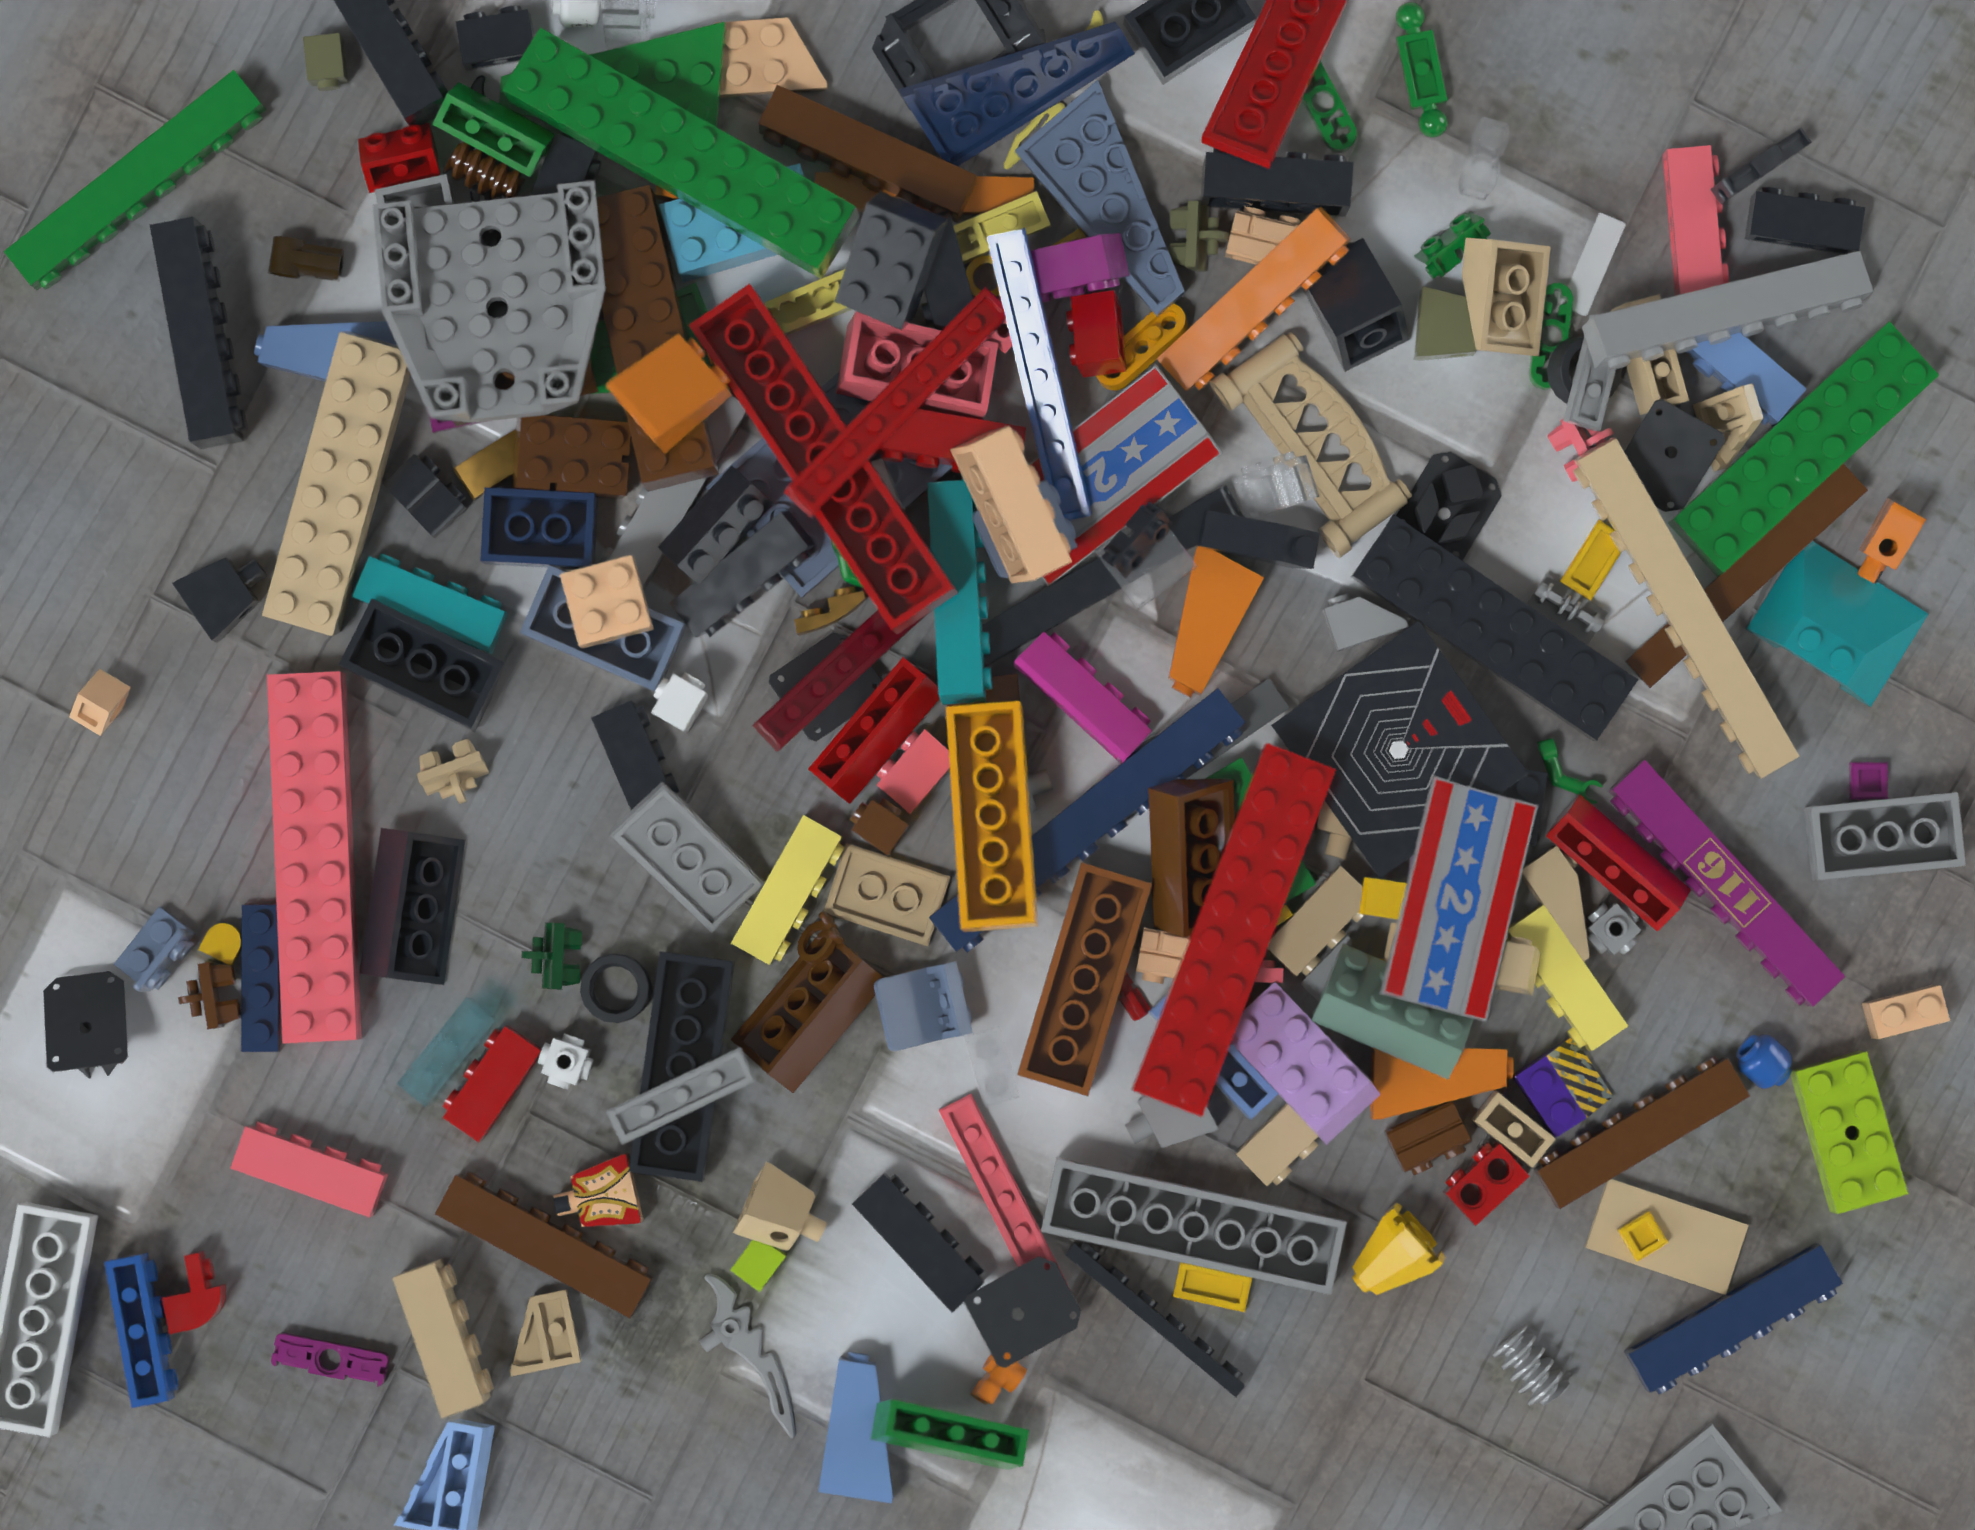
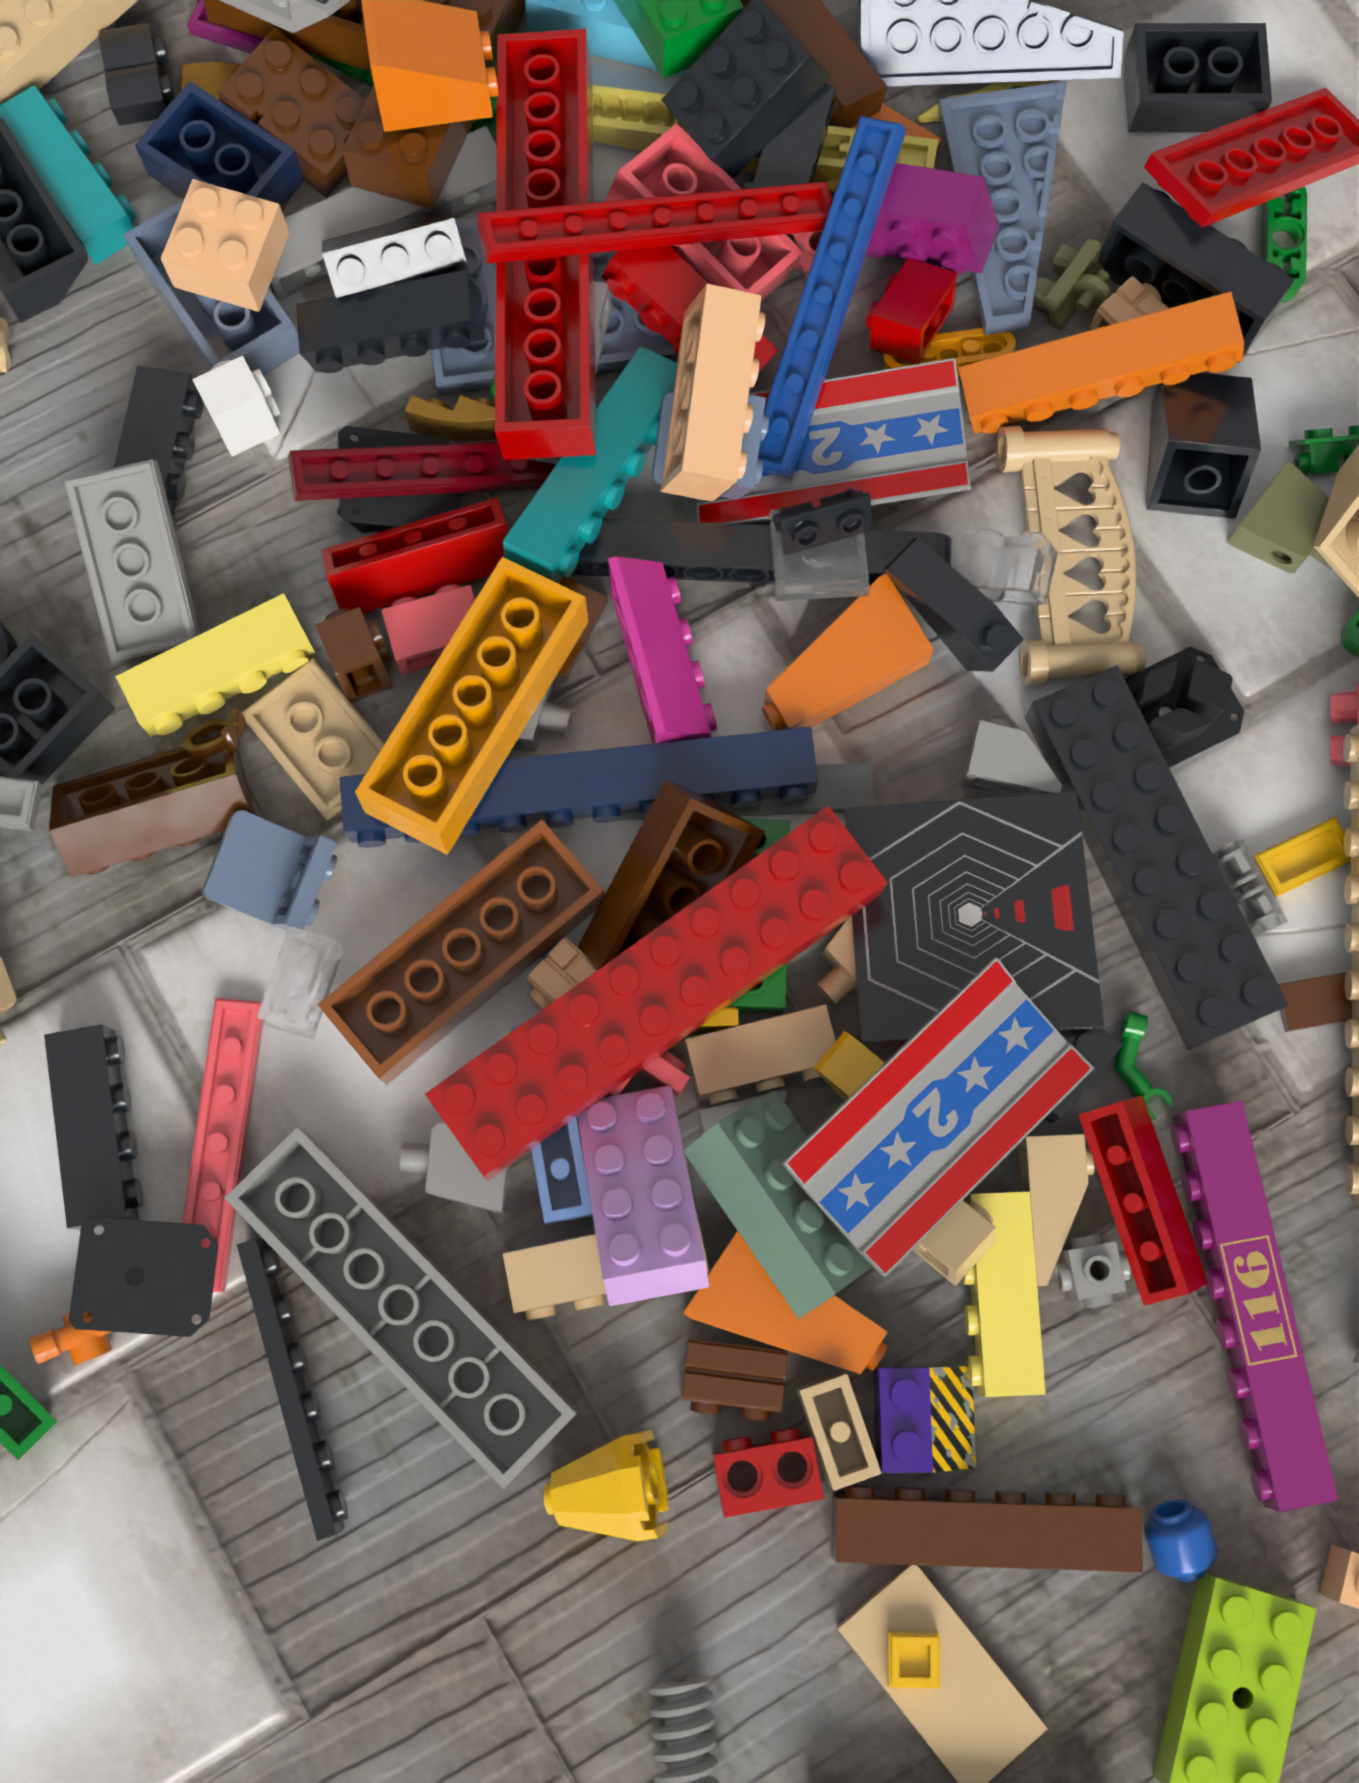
camera: 30 degrees right, 10 degrees down
red piece [1119,971,1151,1021] -> none
yellow tile [1172,1262,1252,1312] -> none

